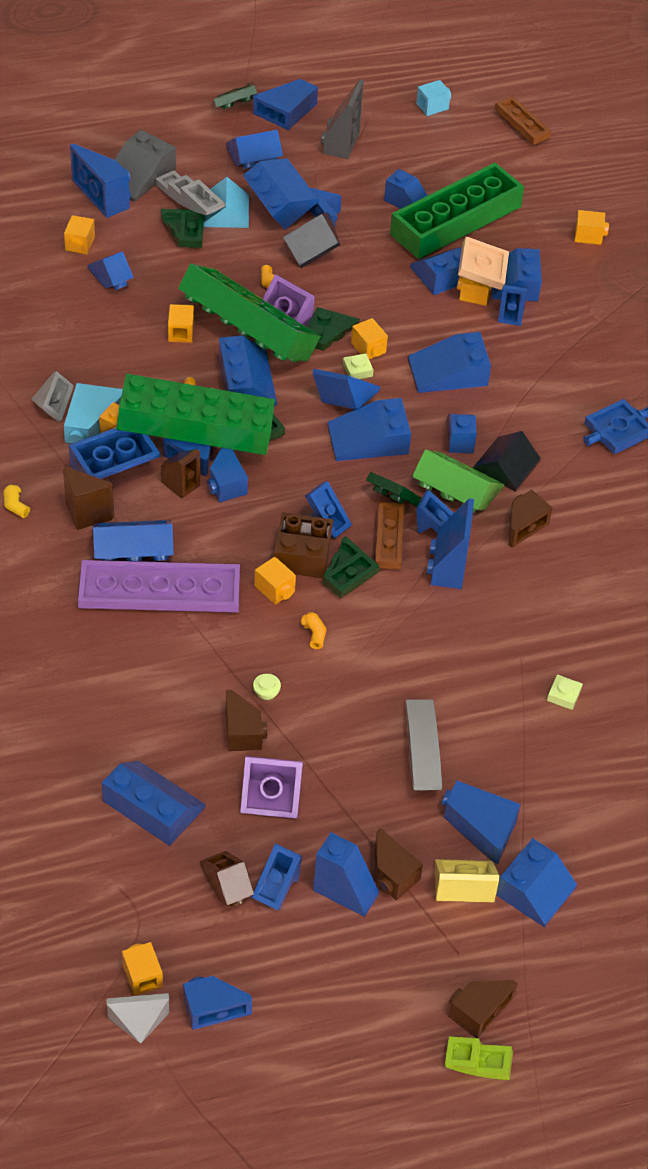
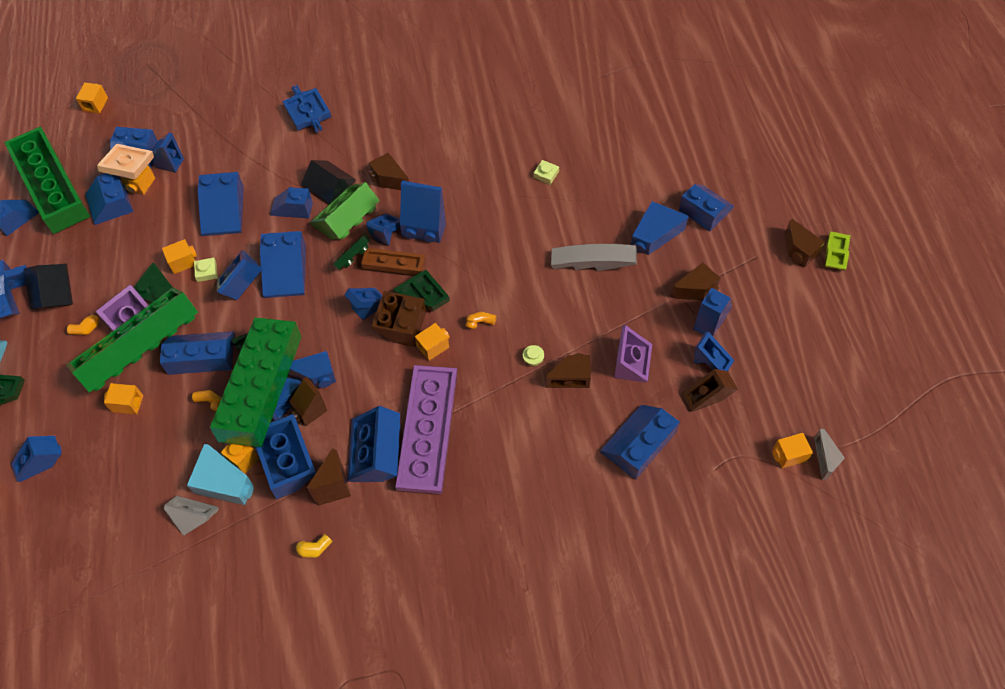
camera: 80 degrees left, 10 degrees up
blue slope [183,976,252,1030] -> none
light yellow slope [435,859,499,902] -> none

